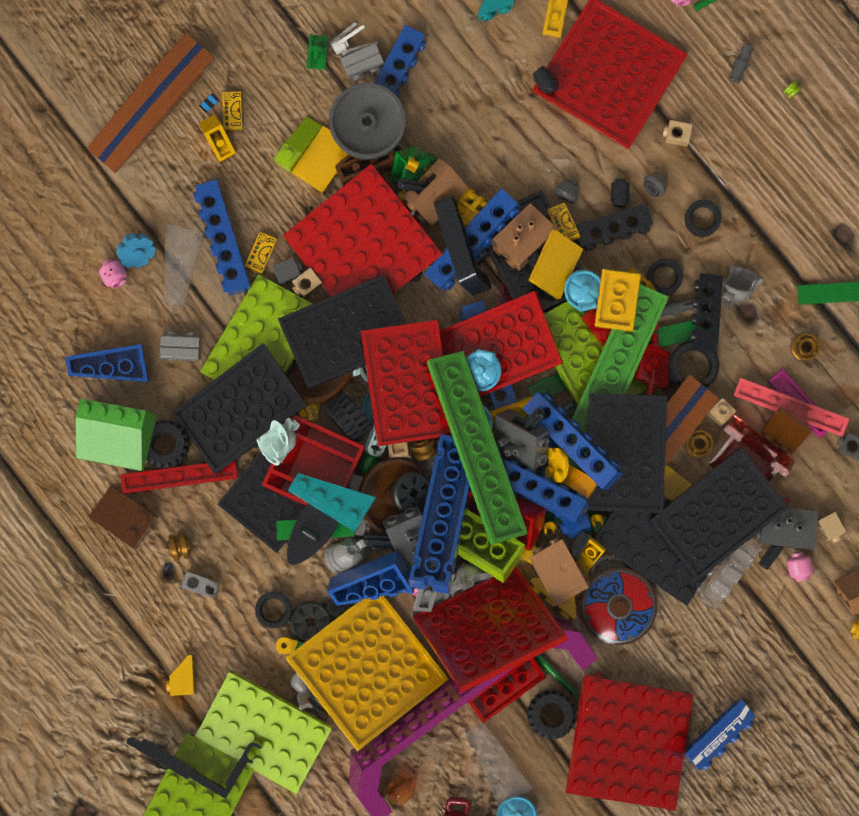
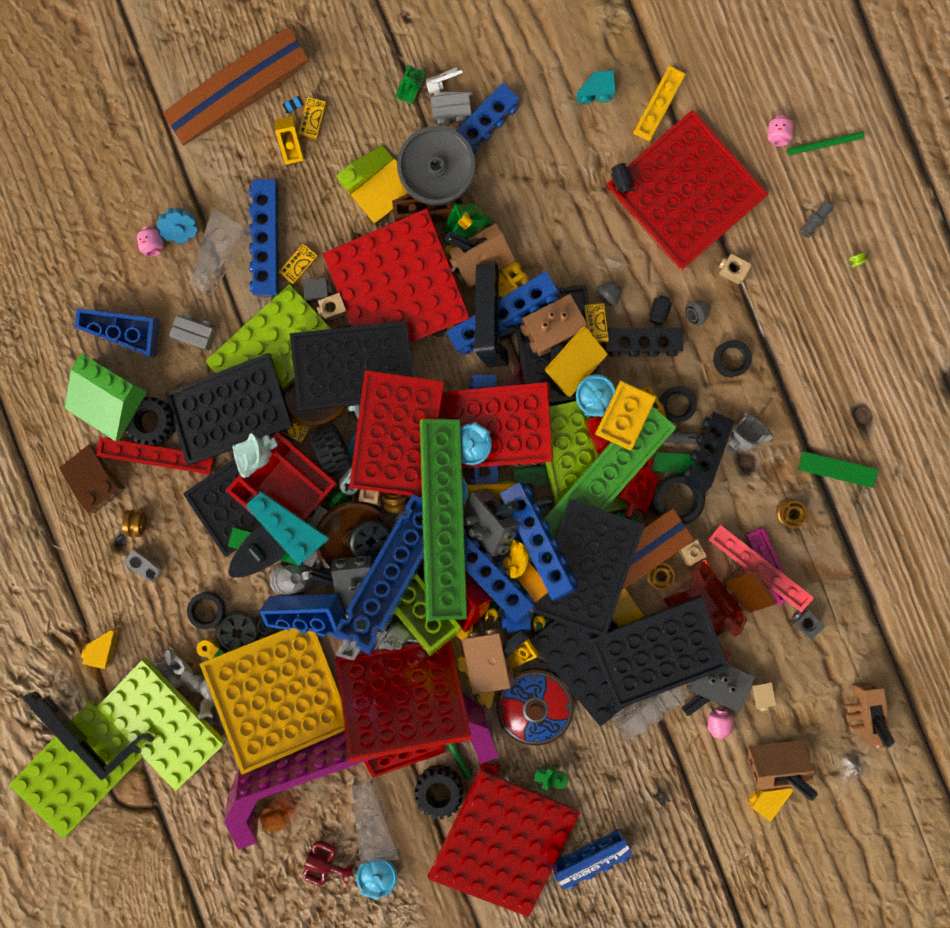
camera: 25 degrees right, 5 degrees up
none -> light grey animal [154,649,205,694]
none -> green hips [534,764,568,790]
none -> clear smoke bush [652,788,671,808]

